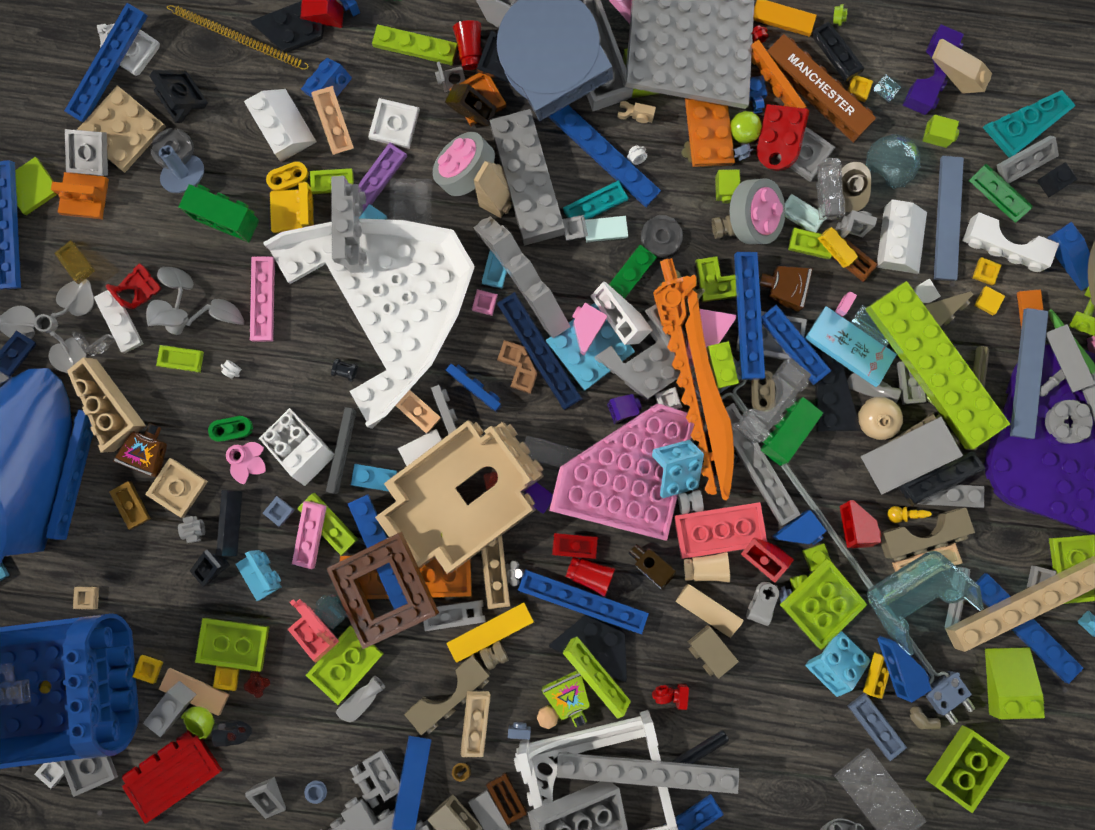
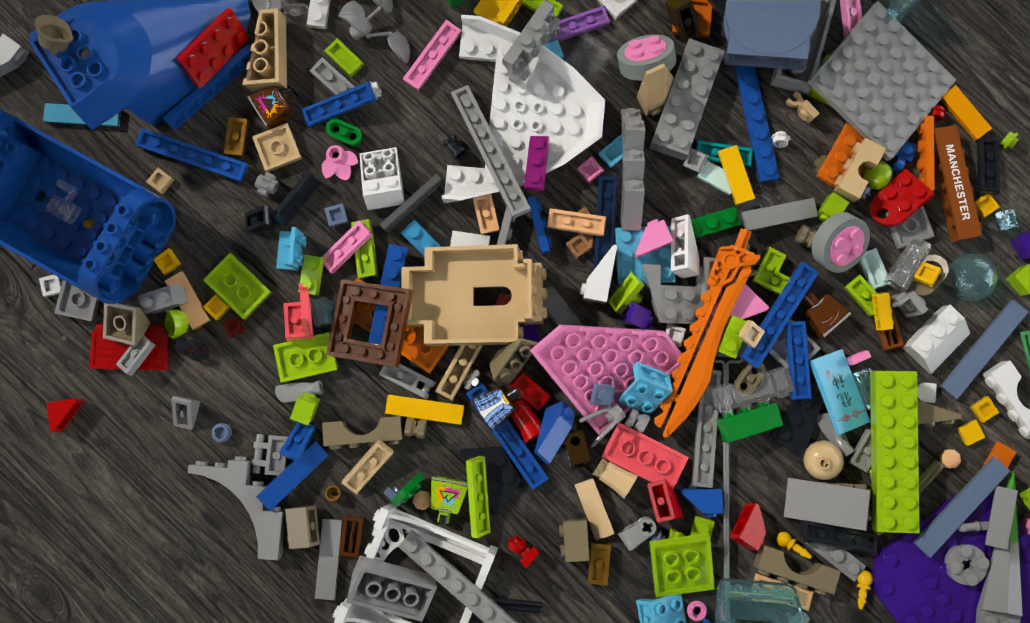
camera: 40 degrees right, 0 degrees up
none -> dark tan slope [103,302,151,346]
none -> light grey plate [116,335,155,376]
none -> blue plate [135,128,249,182]
none -> red piece [176,8,250,89]
none -> blue plate [279,422,317,462]
none -> lime brick [290,392,320,425]
none -> lime plate [298,255,325,295]
none -> blue tile [302,82,377,127]
none -> light grey plate [309,57,355,95]
none -> green plate [391,472,425,506]
none -> light grey plate [451,85,531,219]
none -> torso [471,385,522,431]
none -> dark tan slope [489,338,538,384]
none -> magenta plate [524,136,550,191]
none -> blue slope [534,401,576,464]
none -> light nougat tile [547,208,606,236]
none -> light grey plant [579,404,626,447]
none -> white slope [580,245,617,304]
none -> pearl gold plate [587,543,611,586]
none -> sand blue plate [590,383,615,406]
none -> lime tile [608,272,644,314]
none -> bright pink plate [687,600,707,621]
none -> yellow tile [718,145,755,205]
none -> tan plate [738,320,765,348]
none -> light grey tile [742,198,818,231]
none -> tan arch [833,138,886,203]
none -> yellow bar [857,570,874,610]
none -> yellow plate [913,261,941,287]
none -> light nougat tile [939,449,961,468]

